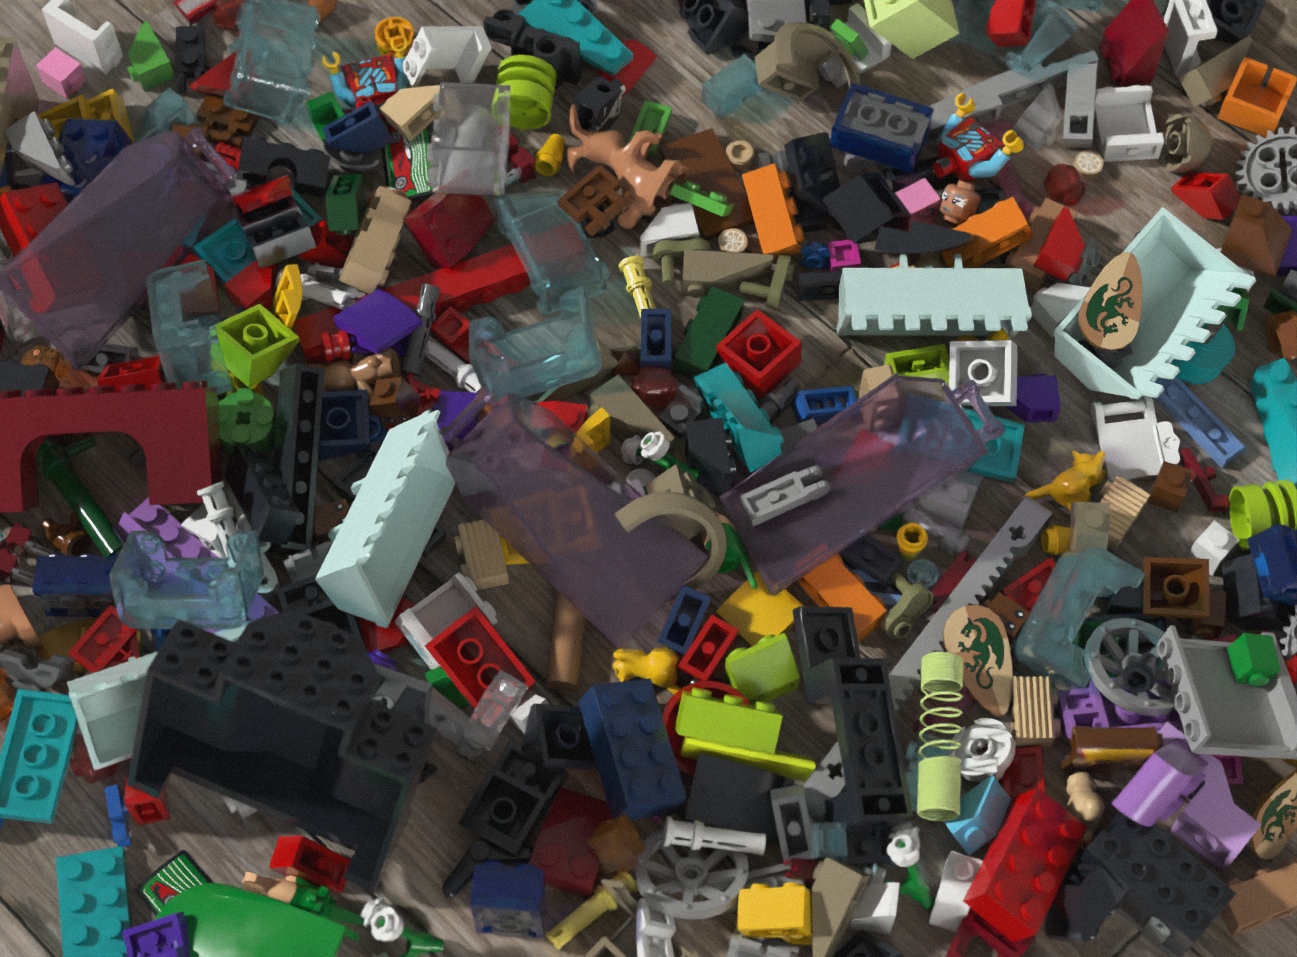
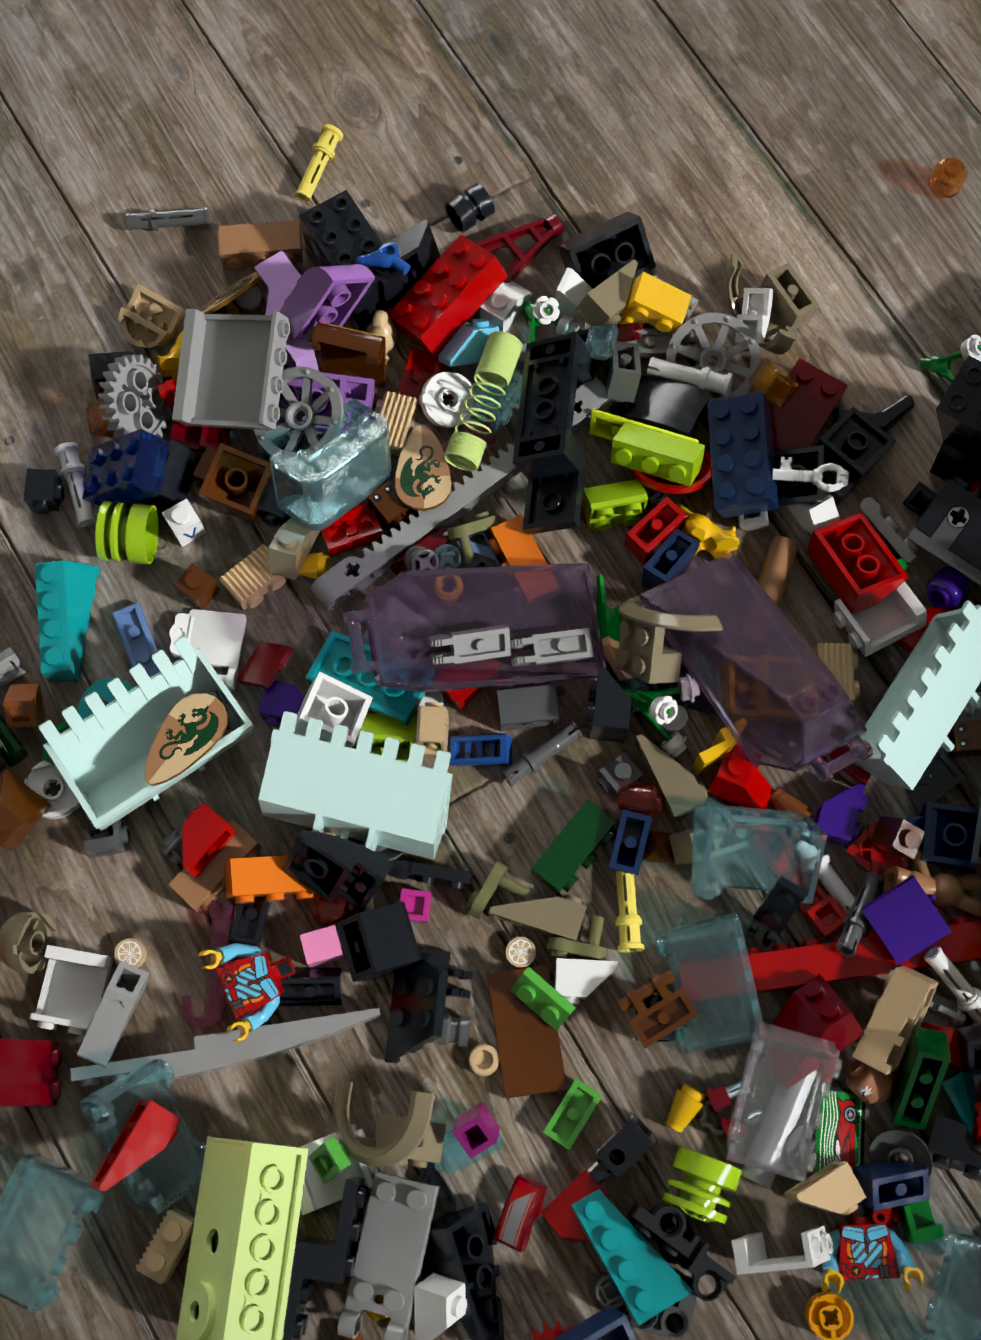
camera: 165 degrees left, 10 degrees up
red wheel [321,329,350,362] -> none
clear slope [462,670,529,751] -> none
clear blue piece [470,861,547,938] -> none
light yellow pin [545,866,639,950] -> none
nougat animal [566,104,689,229] -> none
teal wedge [694,363,784,472] -> none
red slope [716,309,802,399] -> none
yellow slope [716,568,803,646] -> none
orange brick [742,163,805,262] -> none
blue plate [800,242,830,269] -> none
piece [830,82,934,173] -> none
nougat head [938,180,981,225] -> none
clear slope [1012,83,1063,152] -> none
yellow animal [1024,450,1106,512] -> none
white slope [1031,283,1090,338] -> none
clear red head [1044,163,1086,207] -> none
black cone [1123,653,1159,693] -> none
red slope [1170,172,1240,220] -> none
dark red piece [1179,447,1229,515] -> none
green brick [1227,633,1281,687] -> none
none -> dark red piece [236,641,294,689]
none -> blue animal [355,243,410,275]
none -> dark grey wheel [404,546,439,577]
none -> light grey hinge [427,624,511,665]
none -> magenta brick [453,1102,500,1159]
none -> slope [493,1174,547,1253]
none -> black hinge [745,875,808,947]
none -> white piece [772,456,849,492]

